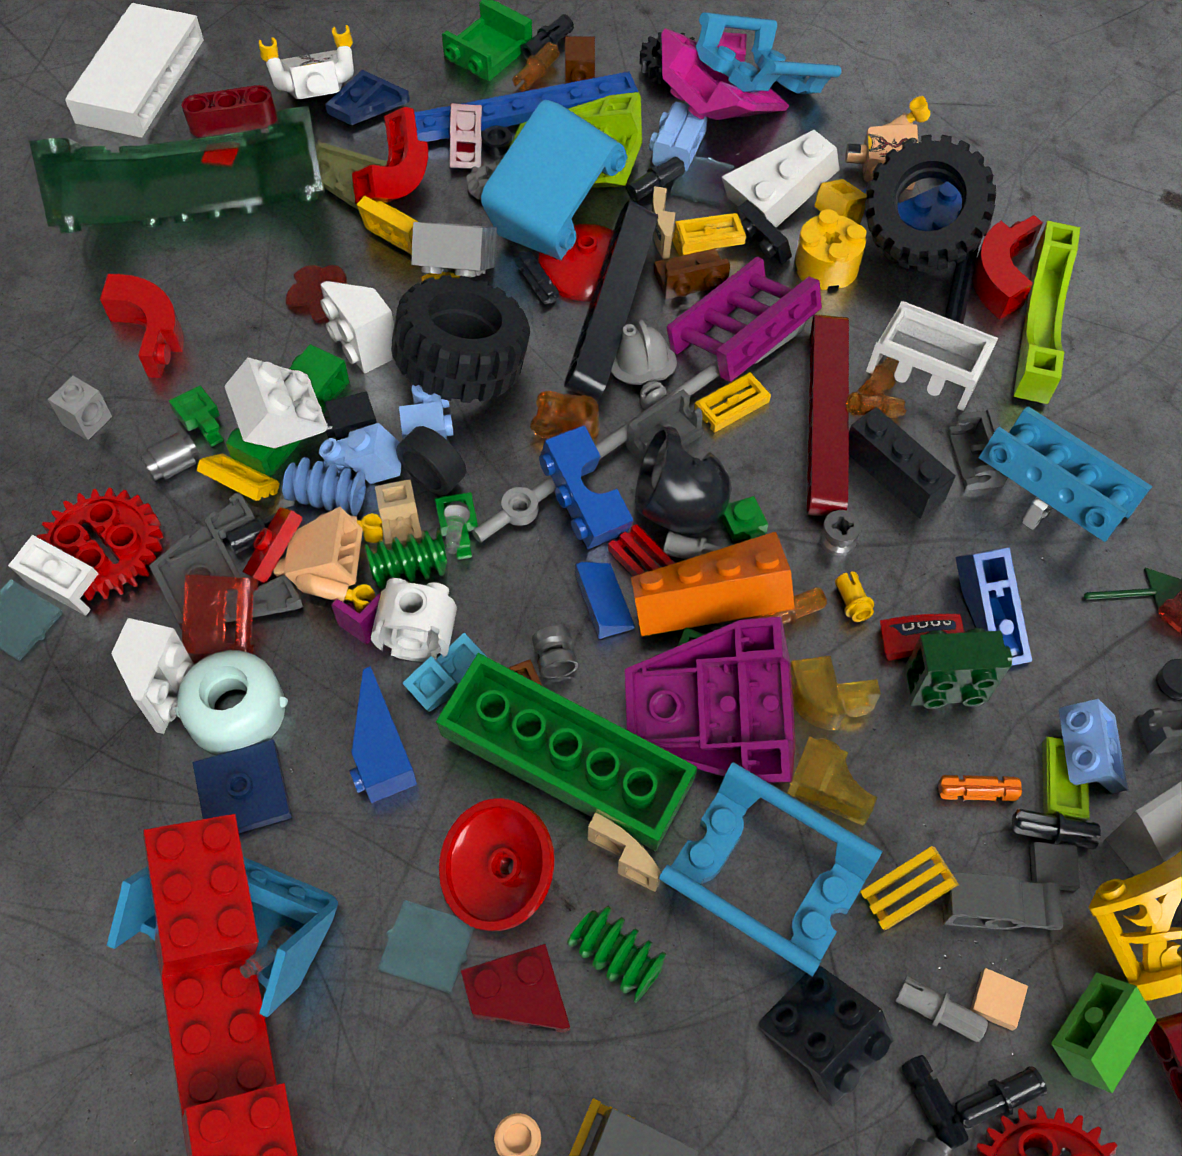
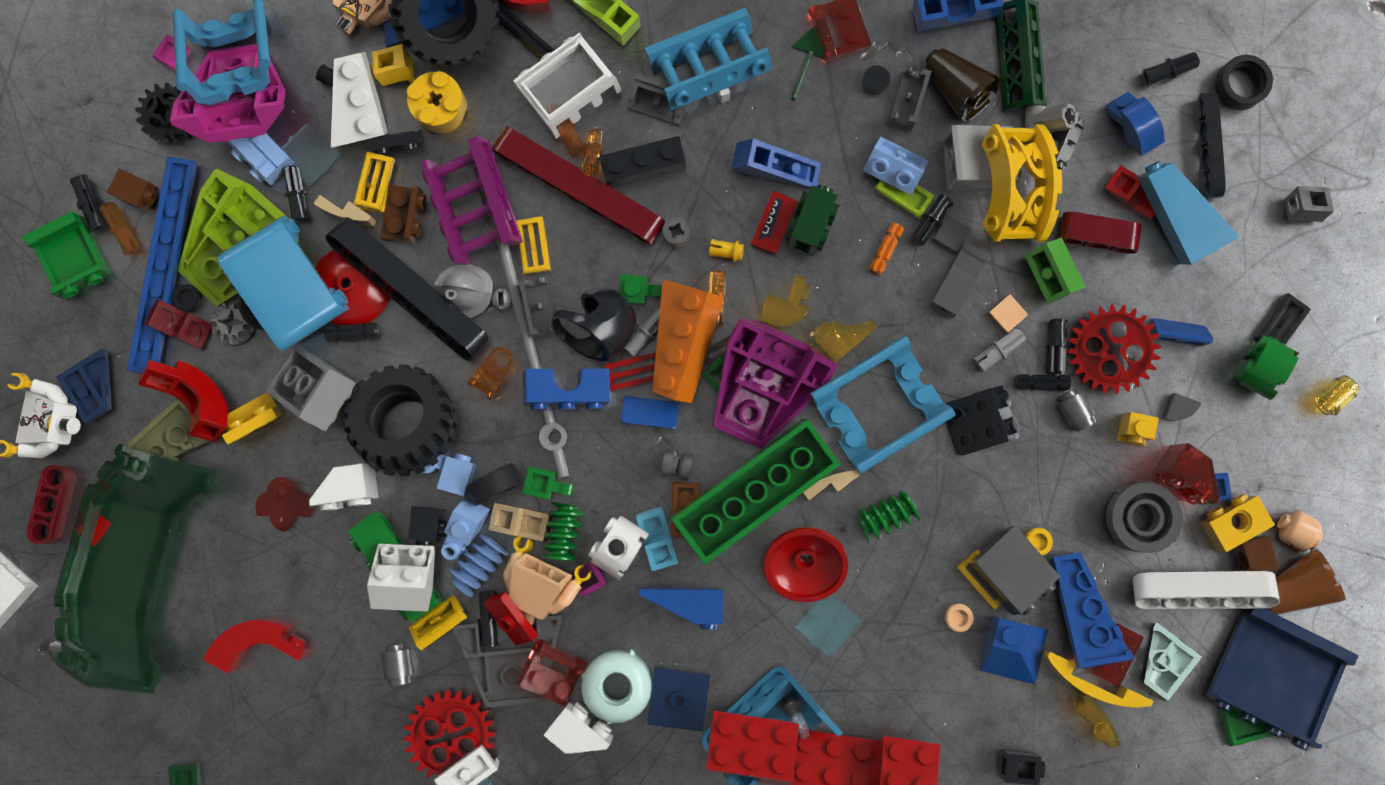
camera: 60 degrees left, 25 degrees up
light grey brick [48,376,112,440] -> none
green plate [169,385,224,447] -> none
clear piece [444,501,470,554] -> none
dark red wing [461,944,570,1032] -> none
yellow tile [860,846,959,930] -> none

